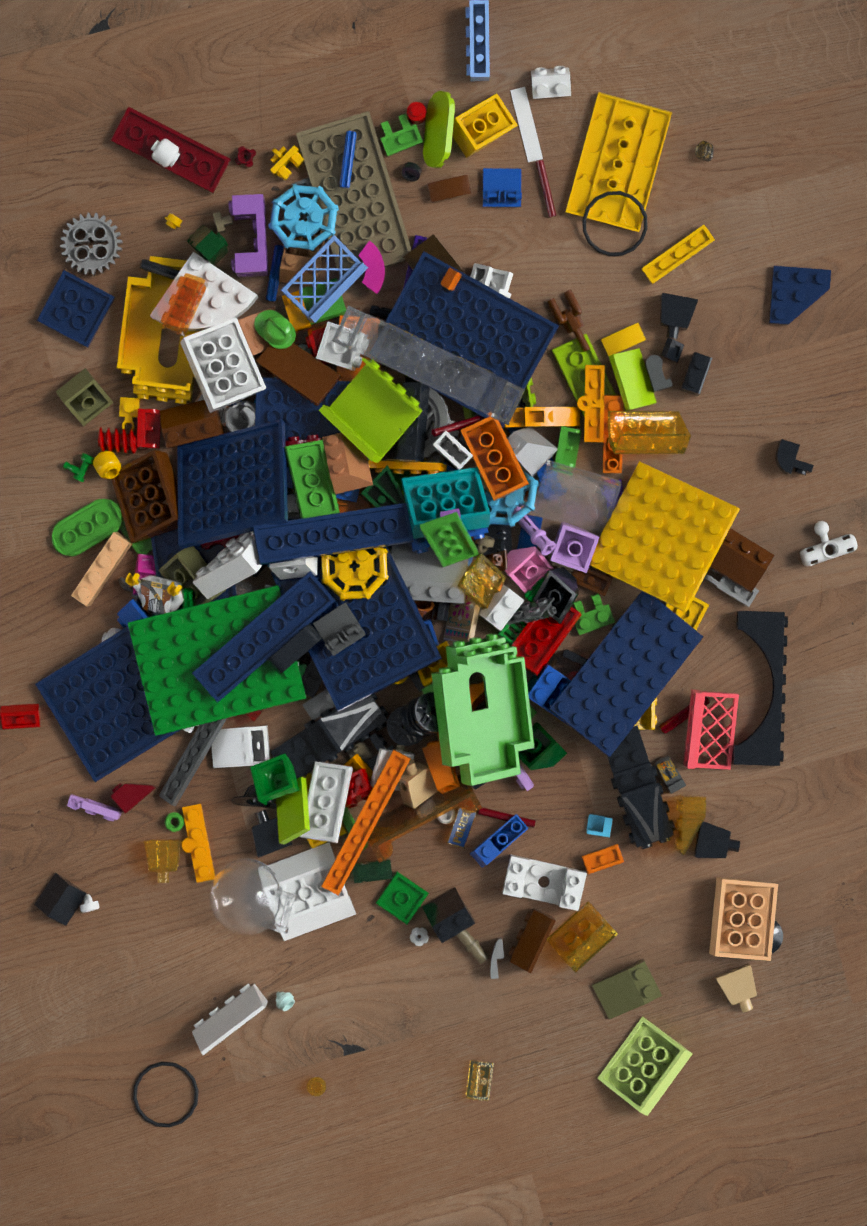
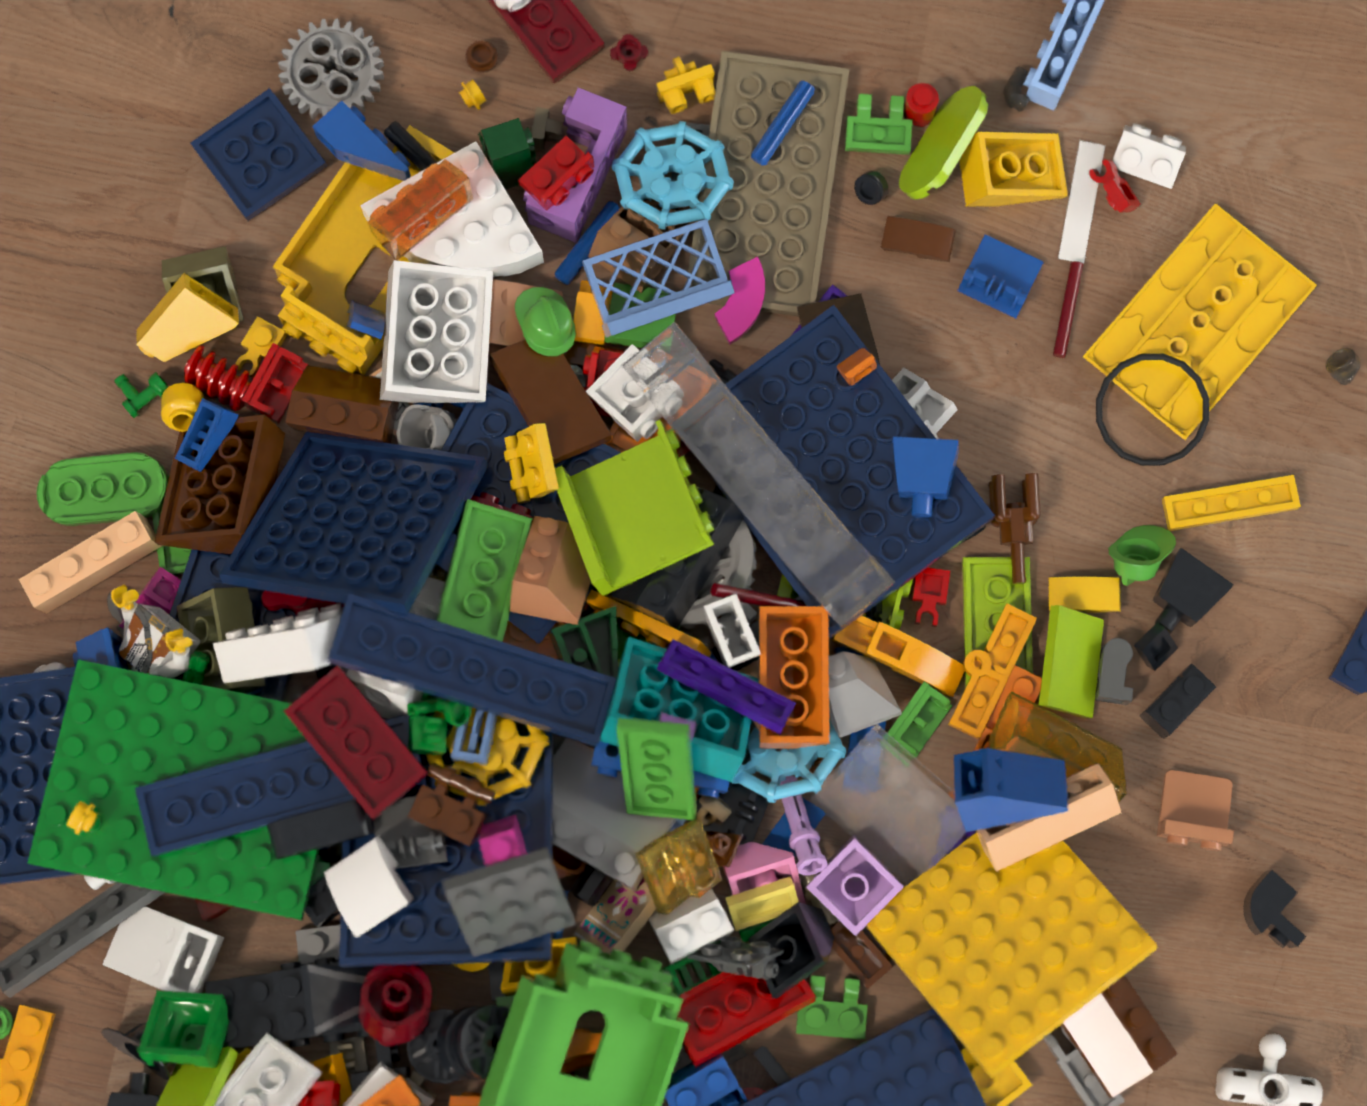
camera: 25 degrees right, 10 degrees down
none -> yellow plate [67,801,98,835]
none -> yellow slope [137,273,239,362]
none -> blue slope [175,398,239,472]
none -> dark red plate [284,666,429,819]
none -> blue slope [313,100,411,181]
none -> white slope [324,836,414,938]
none -> blue slope [346,300,385,339]
none -> dark red brick [359,965,432,1046]
none -> green piece [407,693,472,727]
none -> green tile [408,715,447,756]
none -> reddish brown plate [408,762,496,847]
none -> dark grey plate [443,848,576,957]
none -> medium blue tile [451,709,498,766]
none -> reddish brown plate [465,41,498,73]
none -> dark pink slope [479,815,527,867]
none -> yellow plate [504,423,559,504]
none -> red bracket [518,136,594,211]
none -> dark purple tile [656,639,796,734]
none -> light yellow tile [725,876,799,931]
none -> blue torso [893,437,959,518]
none -> red plate [912,567,951,627]
none -> blue slope [954,748,1069,832]
none -> light nougat brick [976,764,1122,871]
none -> clear smoke arm [1003,67,1030,112]
none -> red plate [1089,159,1141,213]
none -> bright green piece [1108,525,1176,586]
none -> nougat bracket [1157,770,1234,851]

